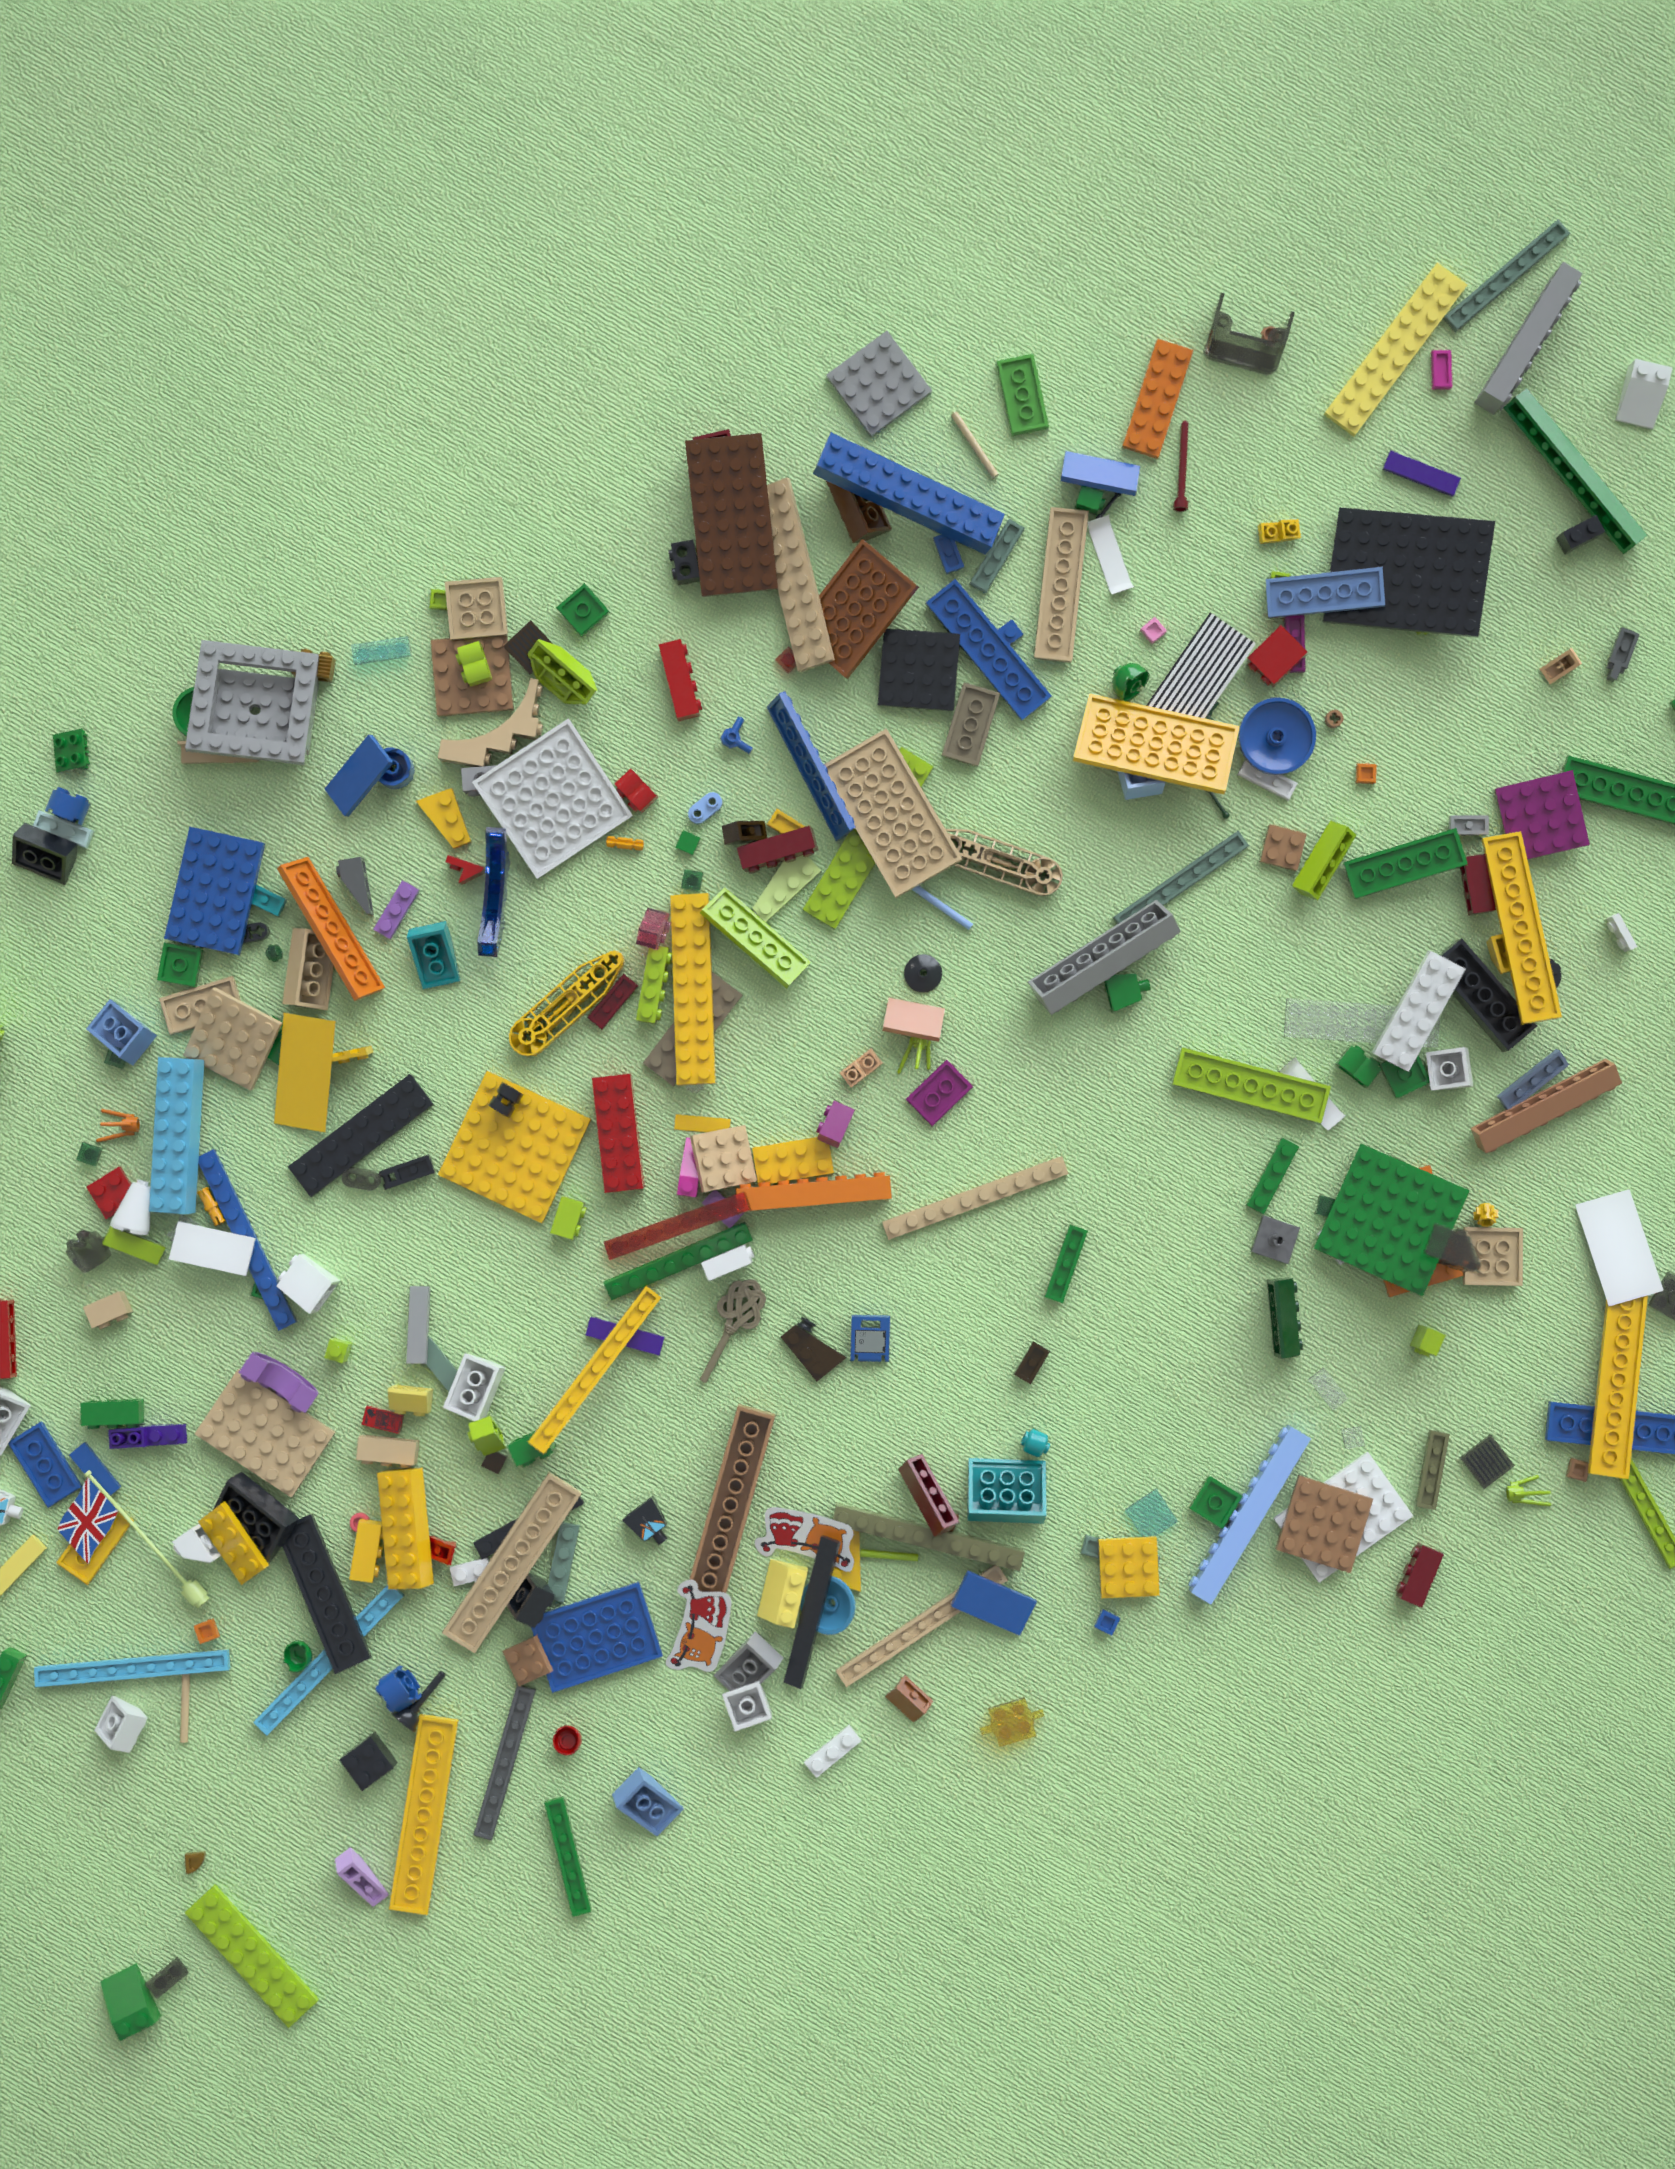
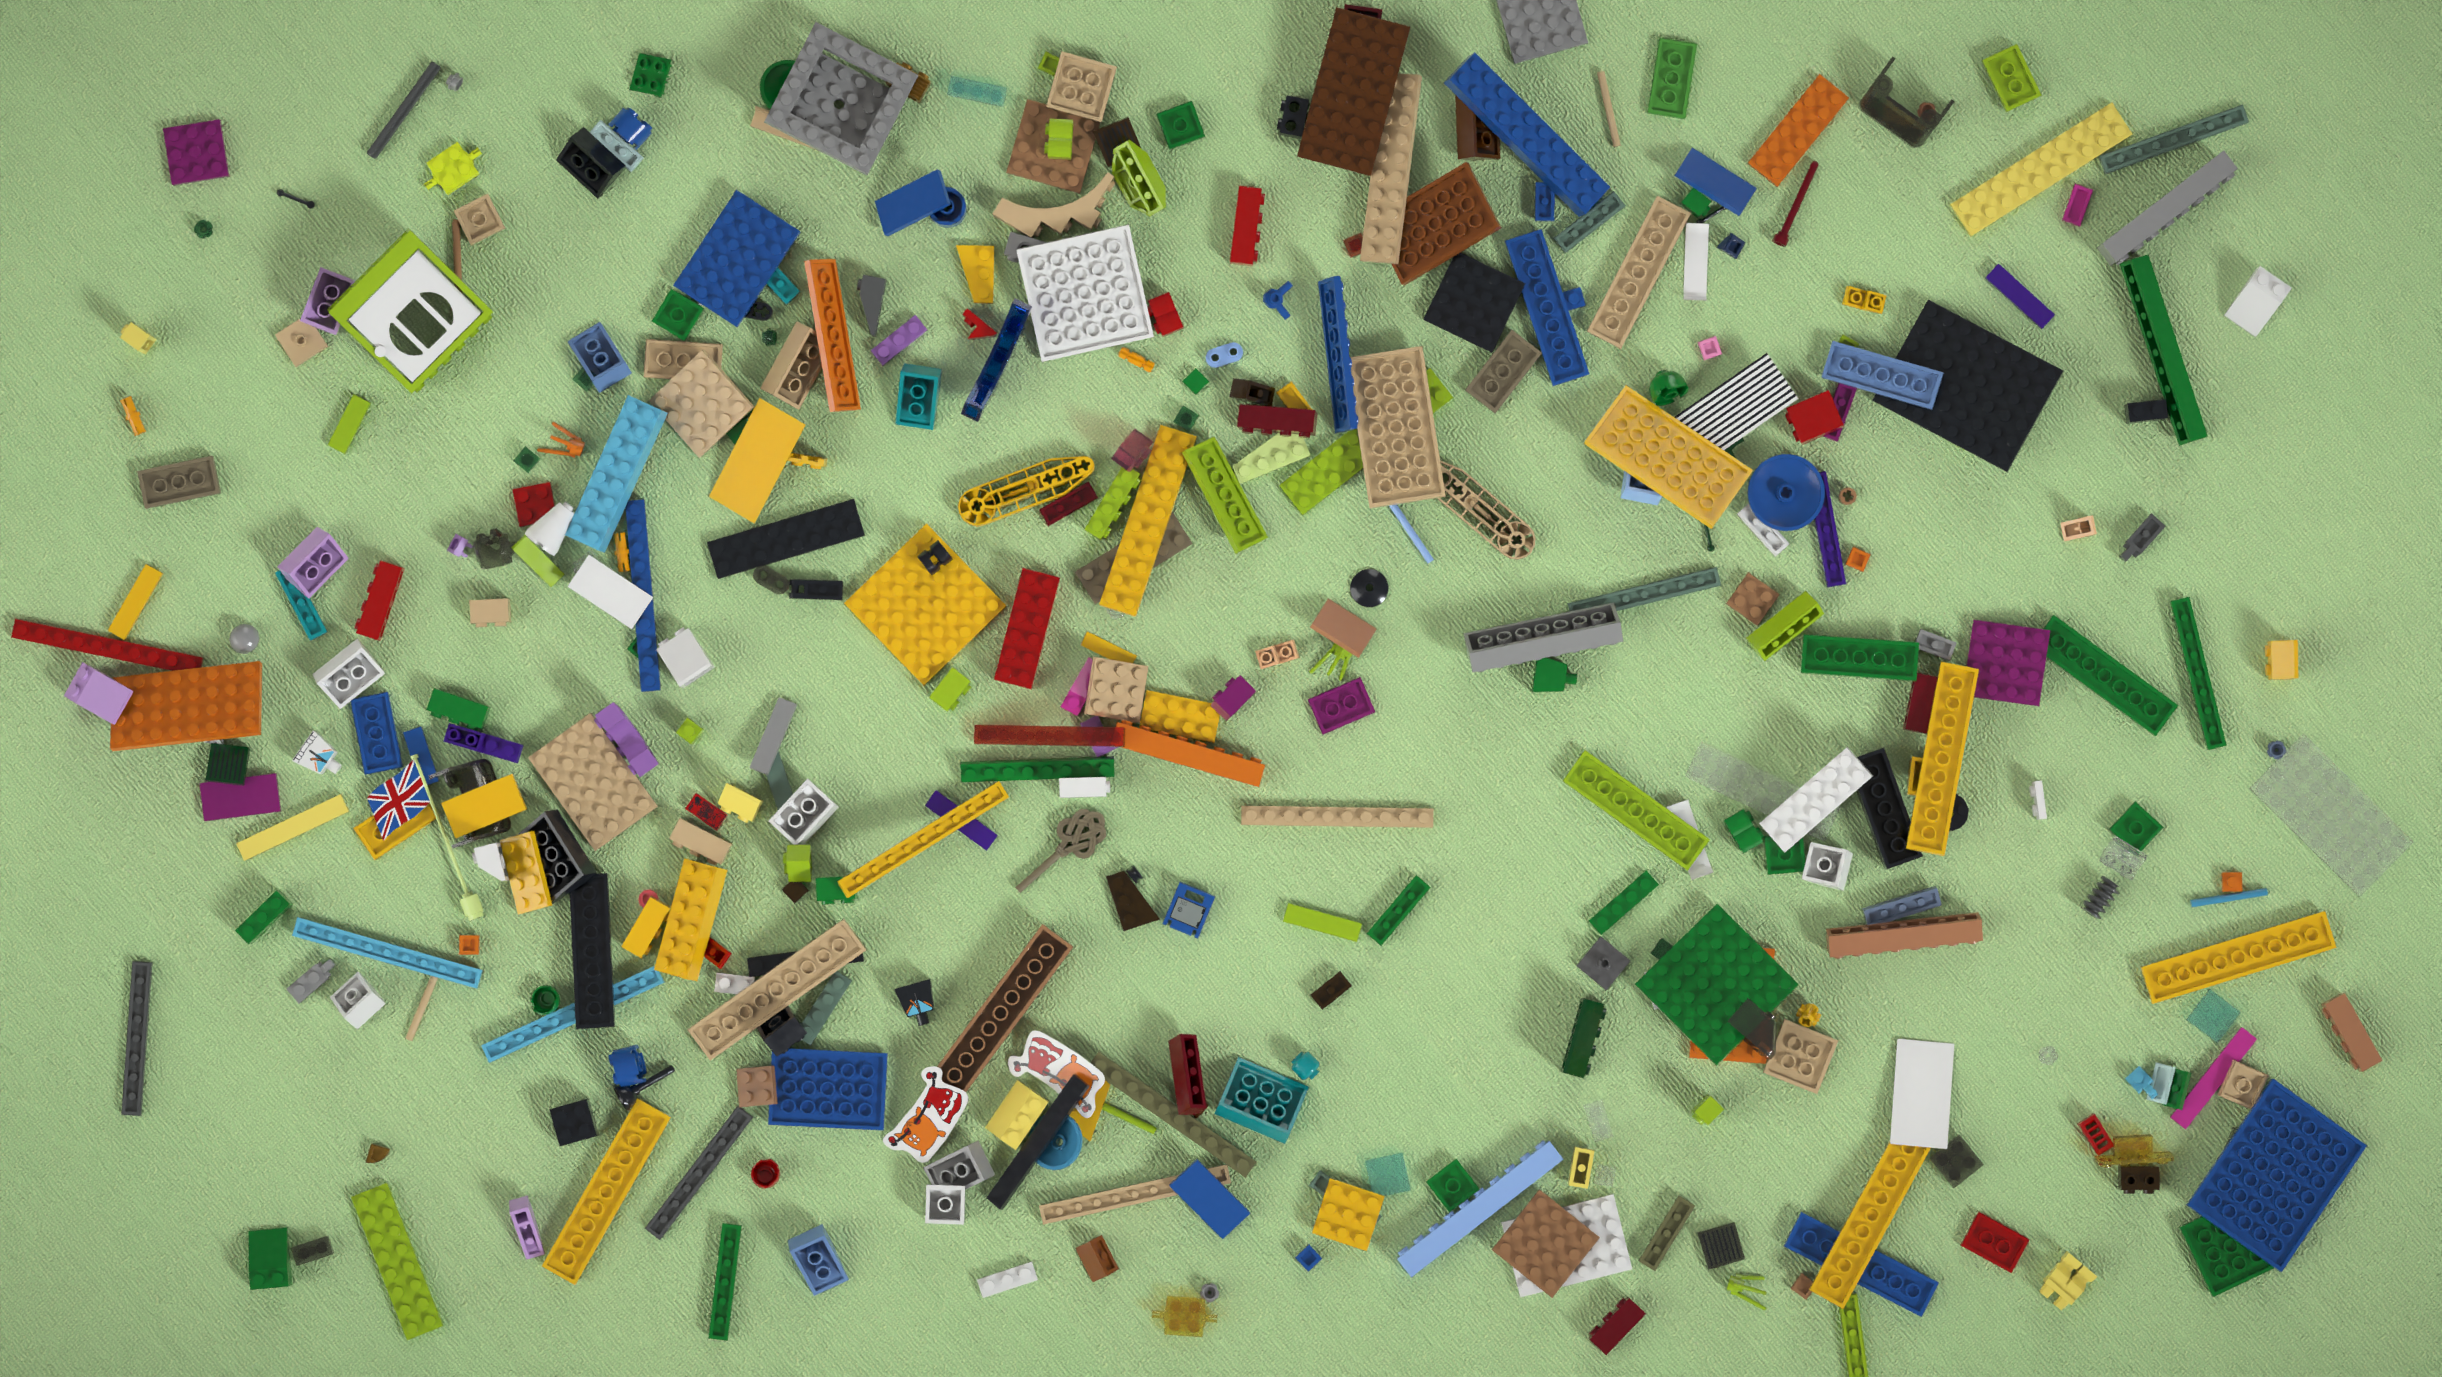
camera: 25 degrees right, 0 degrees up
none -> light grey hinge [287,959,336,1004]
none -> clear smoke windscreen [429,759,511,849]
none -> yellow tile [441,774,527,839]
none -> medium lavender tile [447,534,473,557]
none -> light grey plate [1200,1283,1219,1302]
none -> lime tile [1283,903,1362,942]
none -> light yellow brick [1568,1146,1594,1189]
none -> dark blue slope [1717,233,1746,259]
none -> dark purple tile [1814,471,1846,588]
none -> lime plate [1982,44,2042,112]

